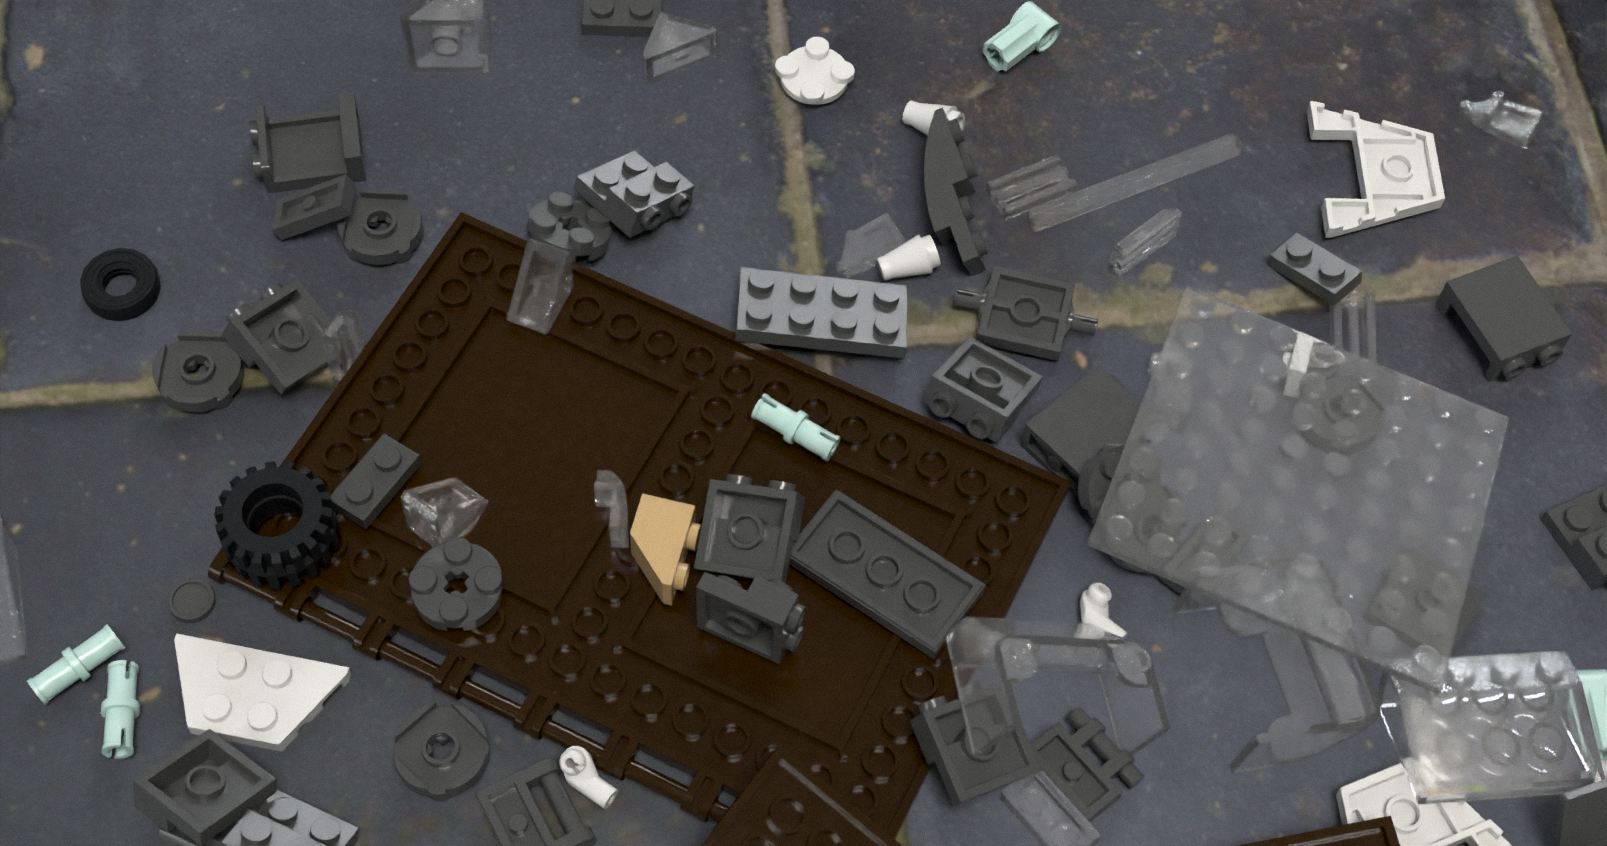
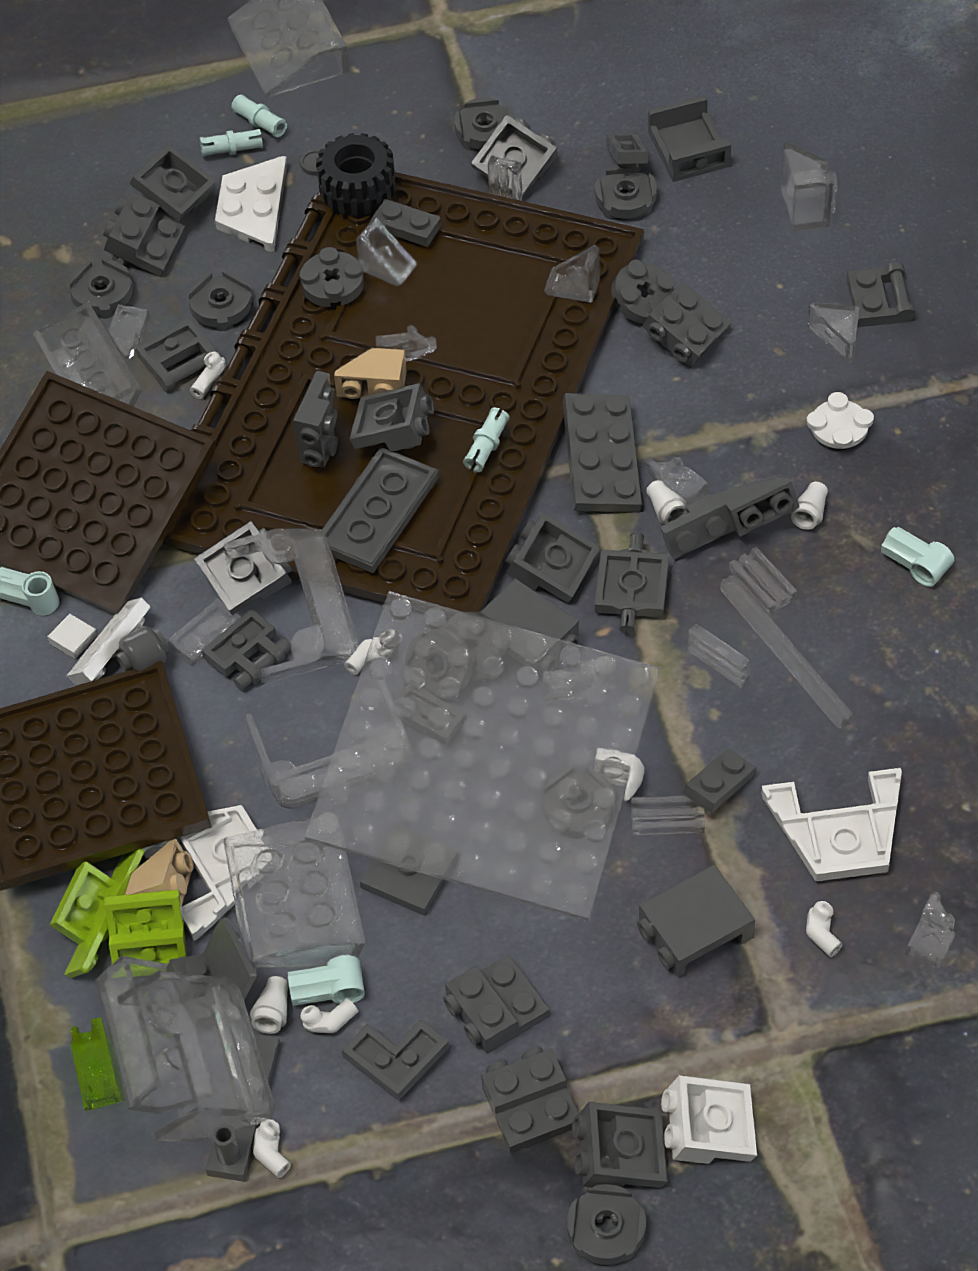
camera: 90 degrees right, 5 degrees down
black tyre [80,248,160,321] -> none
none -> white arm [806,901,843,957]

